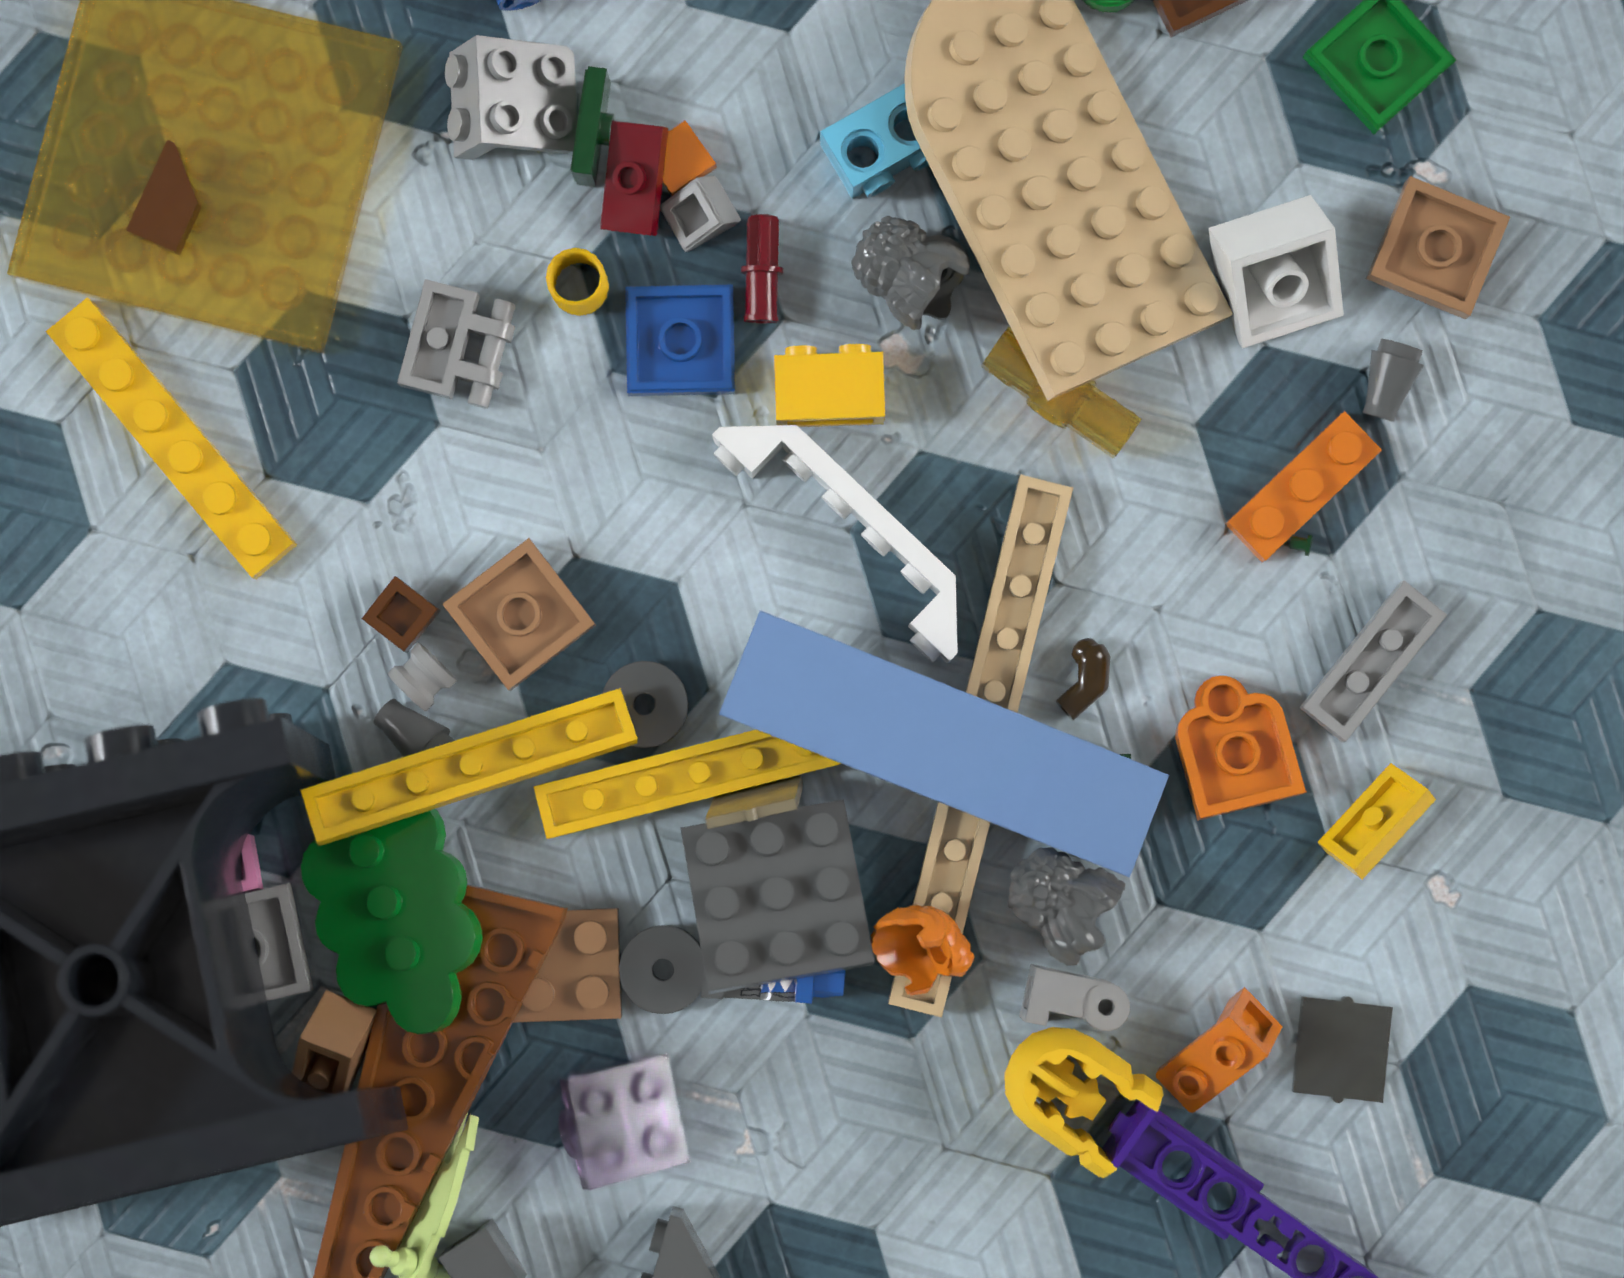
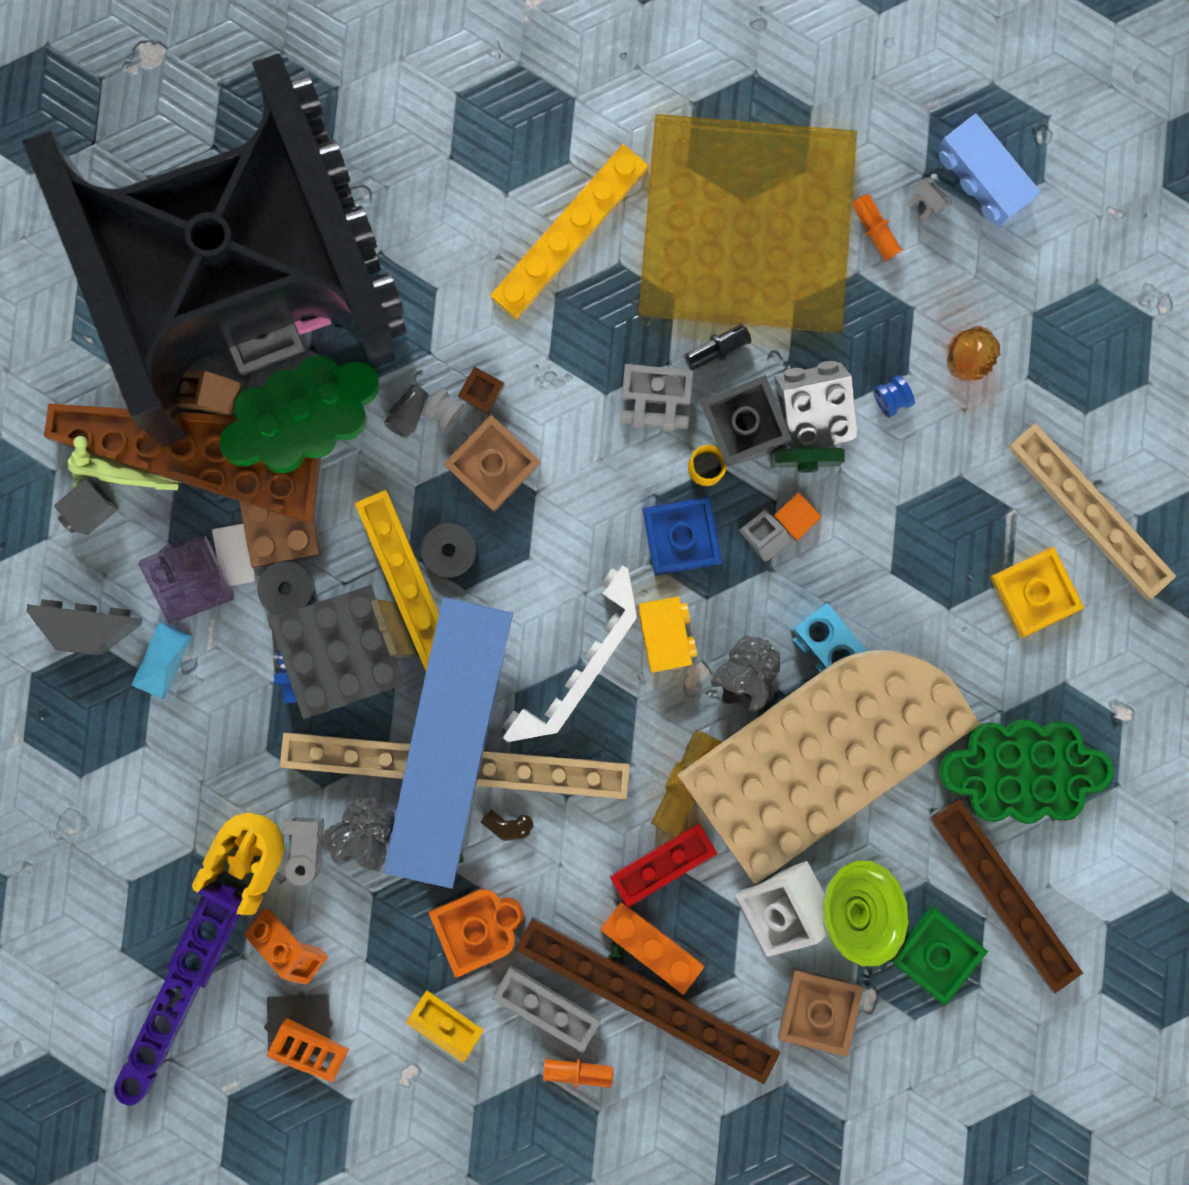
camera: 85 degrees right, 0 degrees up
reddish brown tile [126,140,202,256] -> none
yellow plate [300,688,638,846] -> none
dark red plate [600,121,669,236] -> none
dark red axle [741,214,783,324] -> none
orange hair [870,905,974,995] -> none
dark grey cone [1363,338,1424,422] -> none
none -> medium azure slope [131,622,192,699]
none -> white sticker [212,524,256,588]
none -> orange slope [266,1018,349,1083]
none -> reddish brown plate [516,917,780,1084]
none -> orange axle [543,1058,614,1088]
none -> red plate [610,822,718,908]
none -> black axle [684,323,752,370]
none -> dark grey slope [700,375,792,467]
none -> lime hat [822,861,909,966]

